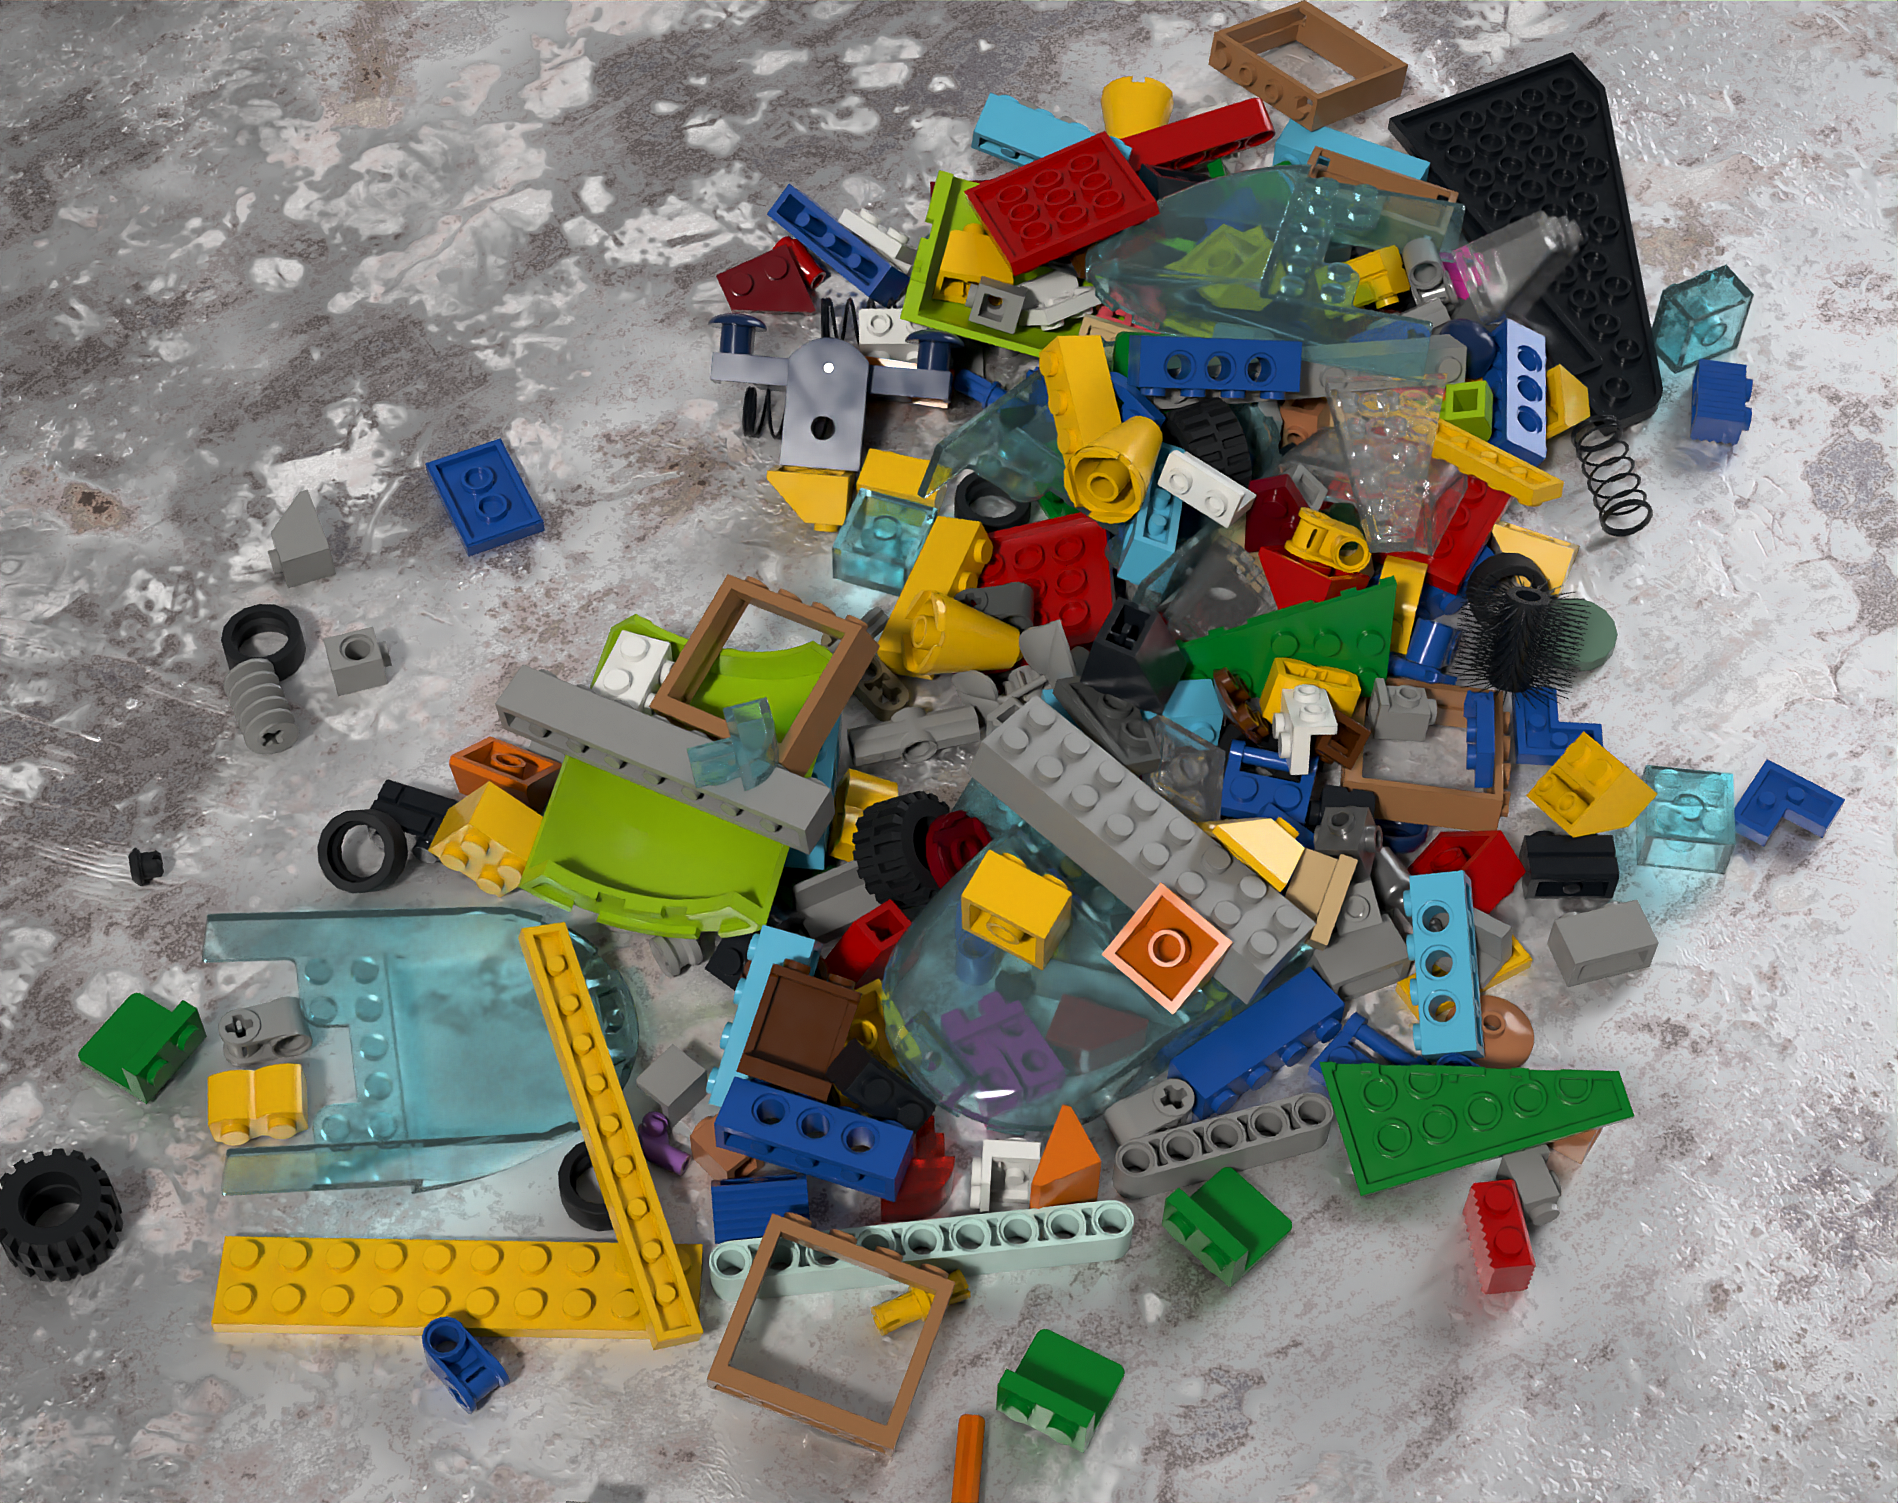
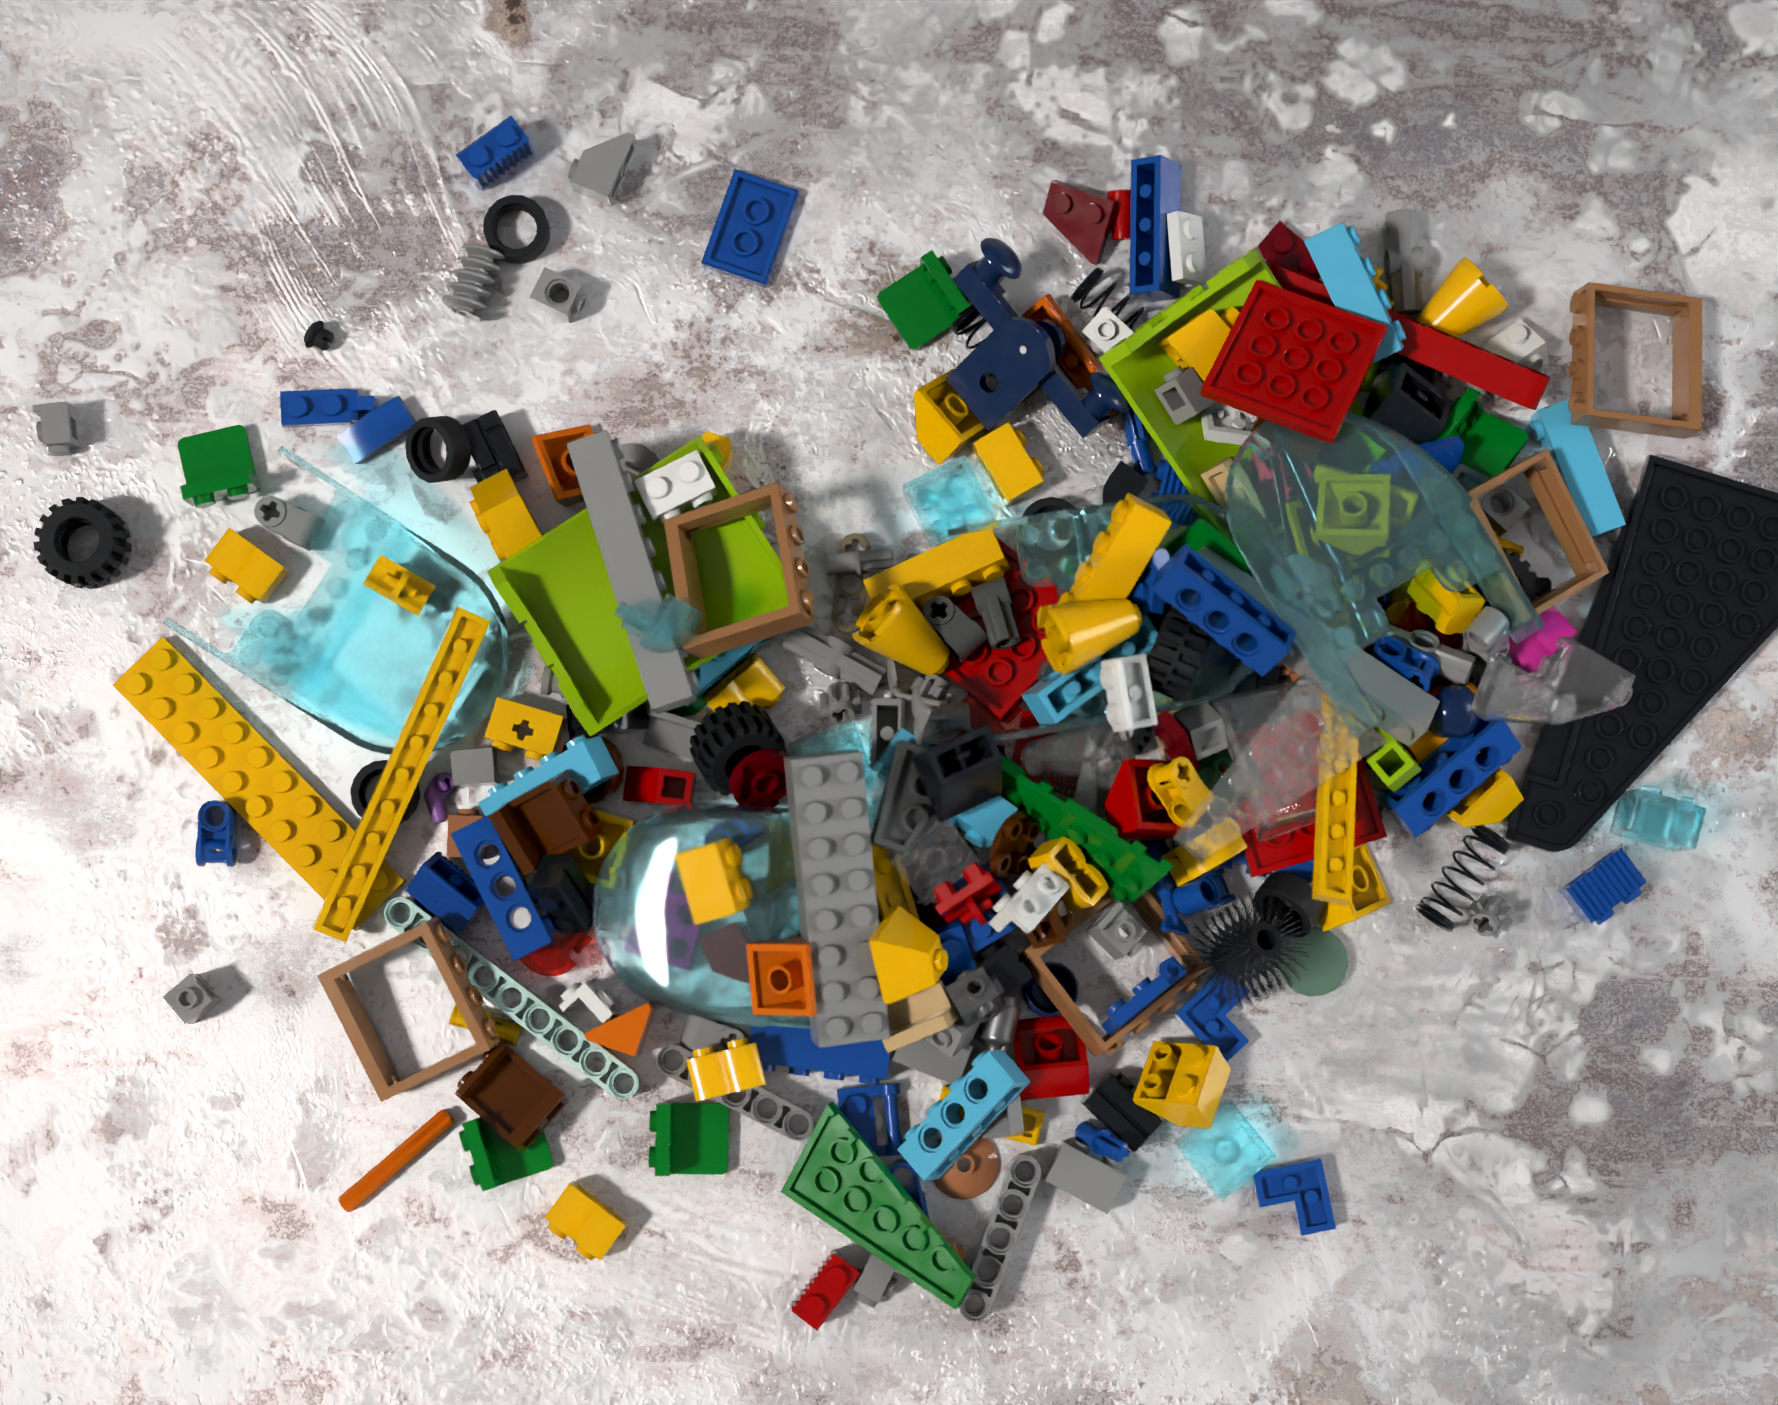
camera: 40 degrees right, 30 degrees up
none -> blue hinge [280,388,377,428]
none -> blue slope [337,396,416,464]
none -> yellow hips [363,554,436,616]
none -> reddish brown panel [455,1041,570,1154]
none -> blue brick [456,116,533,190]
none -> yellow brick [484,697,567,762]
none -> yellow brick [544,1181,629,1261]
none -> yellow brick [686,1037,766,1102]
none -> light grey gear [819,682,862,725]
none -> green bracket [877,250,970,350]
none -> red hips [933,862,1003,926]
none -> light grey beam [959,1154,1041,1322]
none -> dark grey piece [971,576,1021,650]
none -> blue axle [1075,1121,1130,1162]
none -> light grey gear [1467,893,1513,938]

